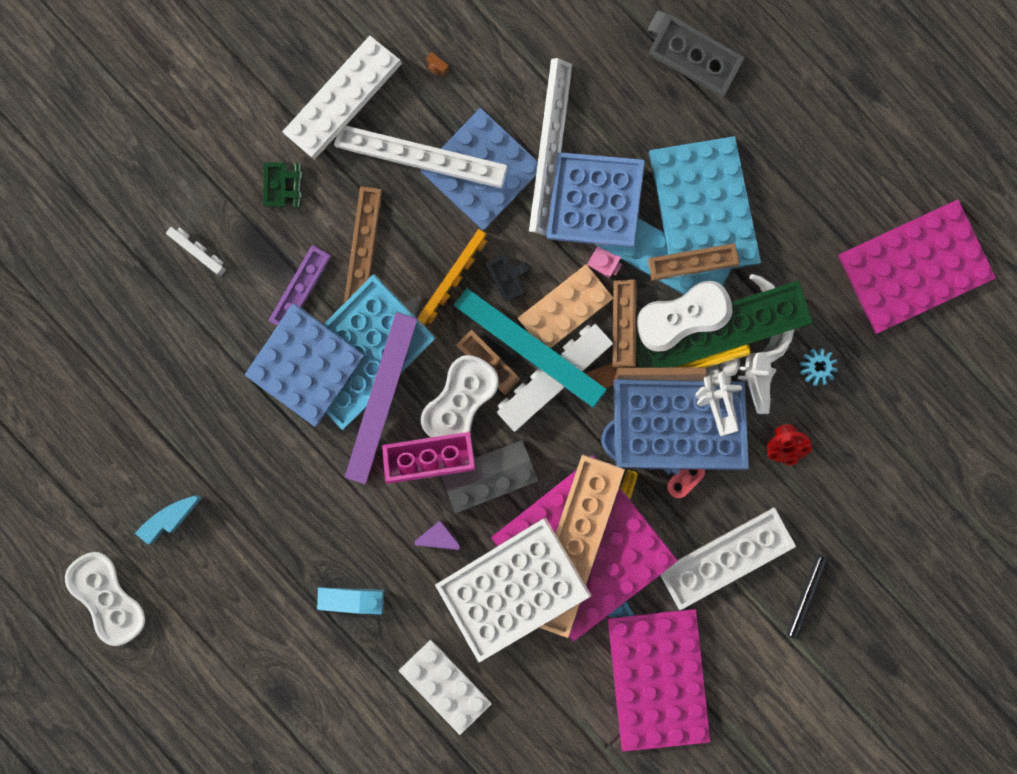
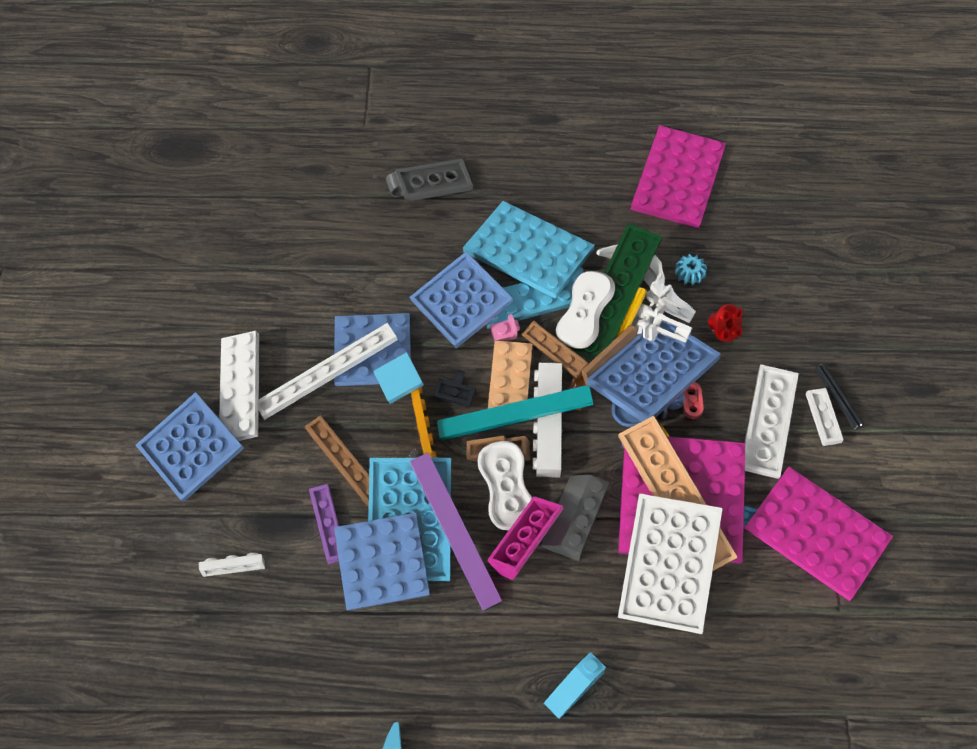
camera: 50 degrees left, 25 degrees down
dark green plate [263,162,304,208] -> none
white plate [399,639,492,735] -> none
medium lavender slope [415,520,460,550] -> none
dark orange plate [426,52,449,77] -> none
white plate [529,58,572,235] -> none
medium nougat tile [648,243,740,281] -> none
none -> medium blue plate [136,392,244,502]
none -> medium azure tile [373,352,424,404]
none -> white plate [806,388,843,446]

